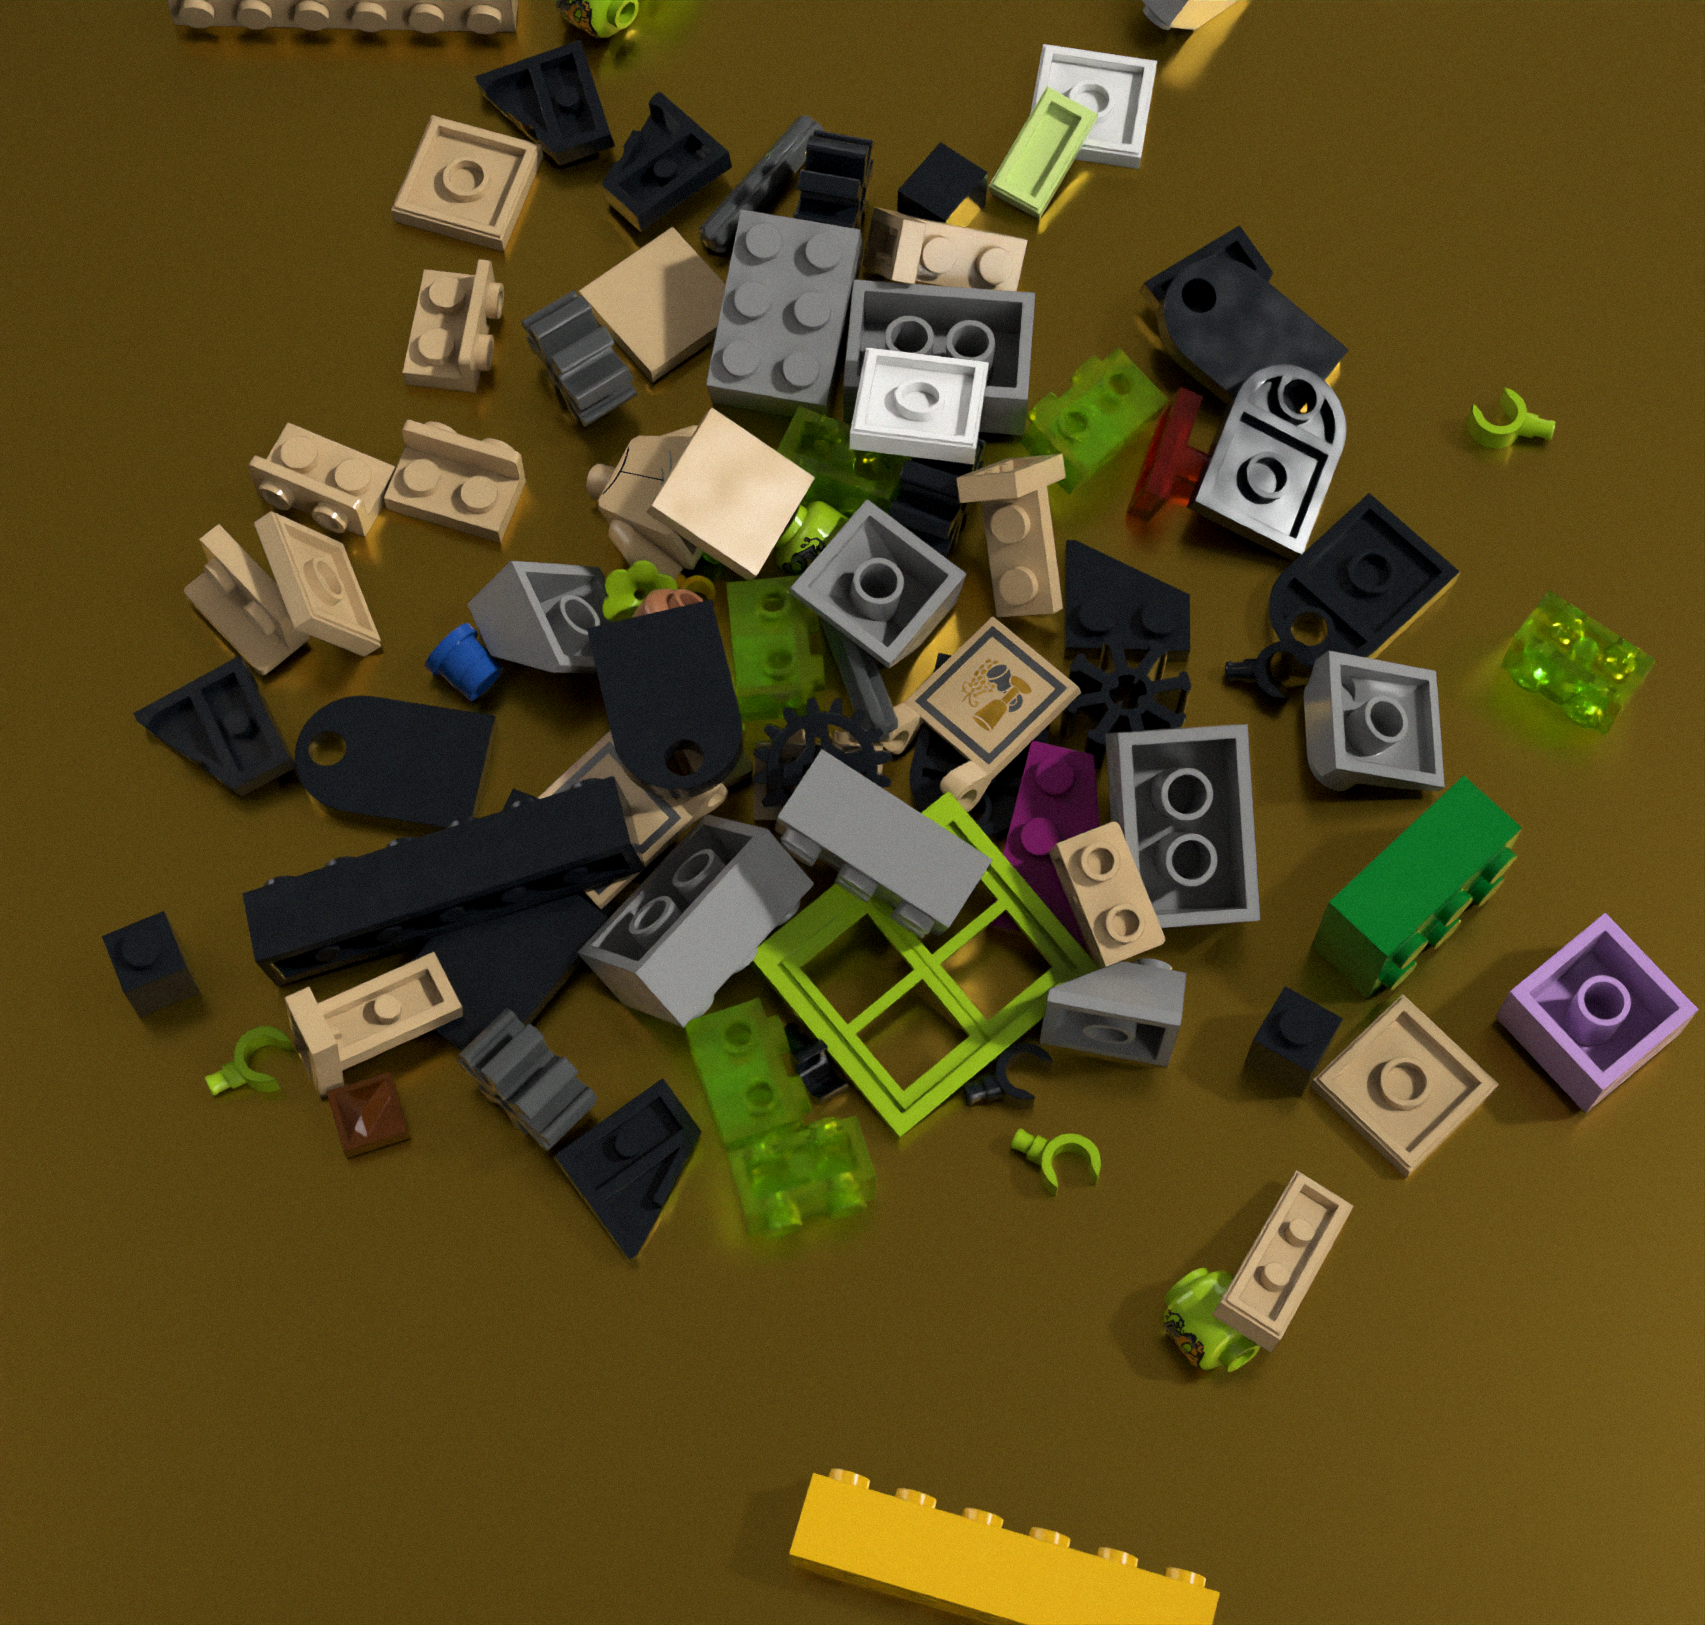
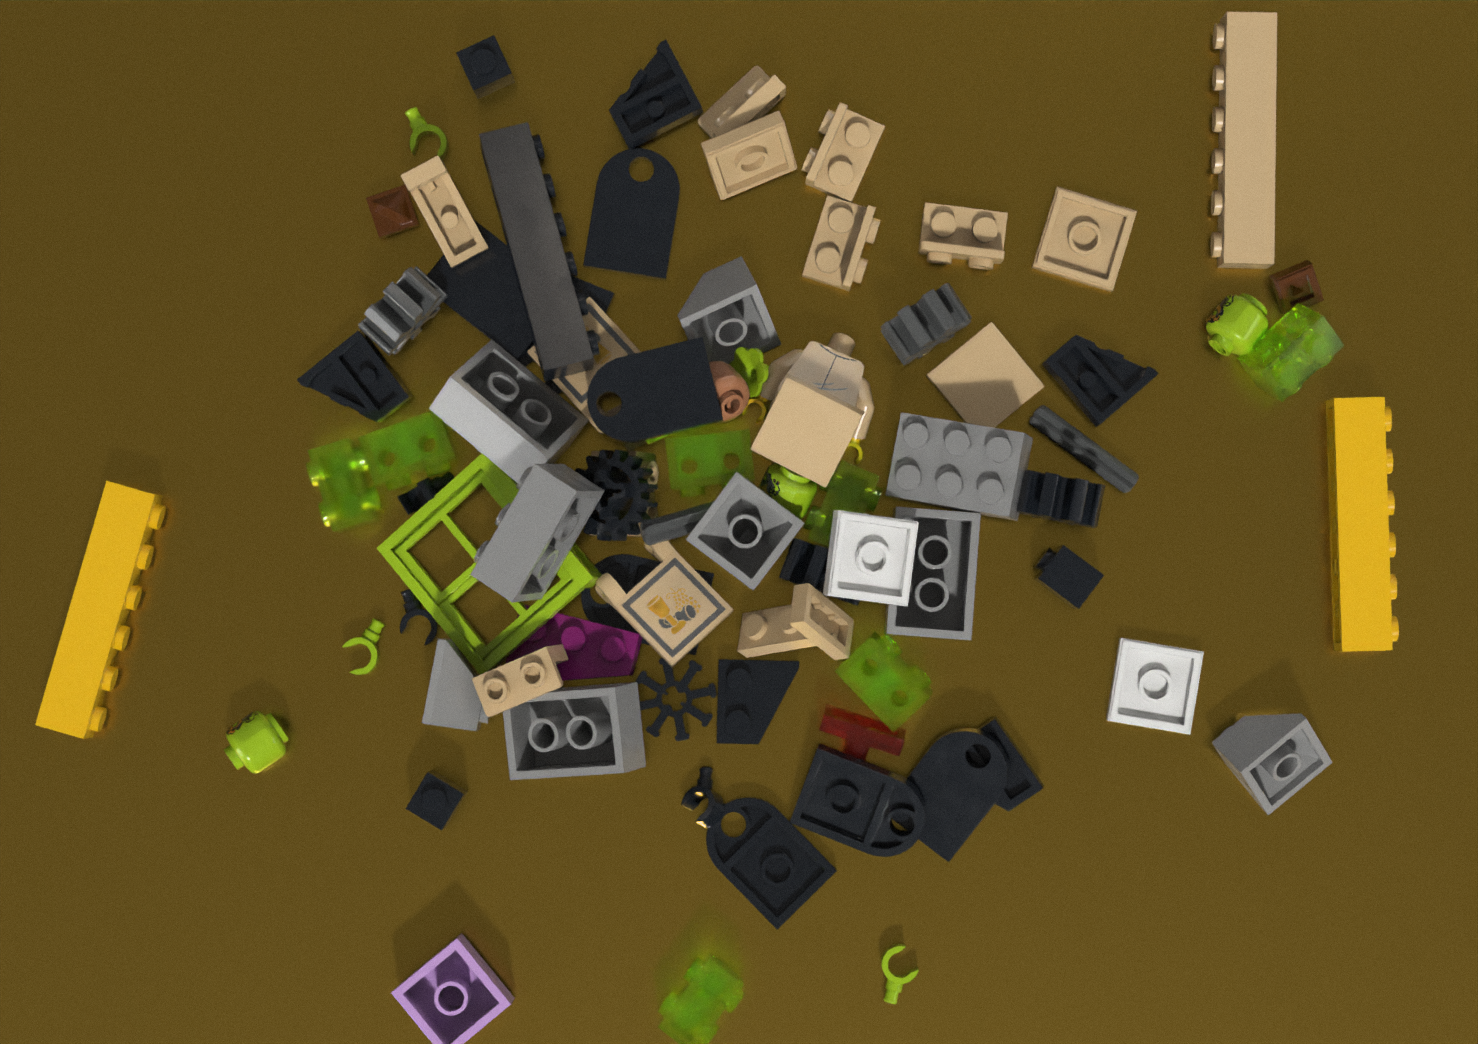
camera: 90 degrees right, 20 degrees up
blue piece [424,623,503,701] -> none
black wing [475,40,615,165] -> none
tan bracket [862,207,1028,292] -> none
yellowish green tile [988,86,1098,220] -> none
tan tile [1212,1170,1354,1353] -> none
light grey slope [1304,651,1445,792] -> none
tan tile [1310,994,1499,1178] -> none
green brick [1311,775,1522,999] -> none

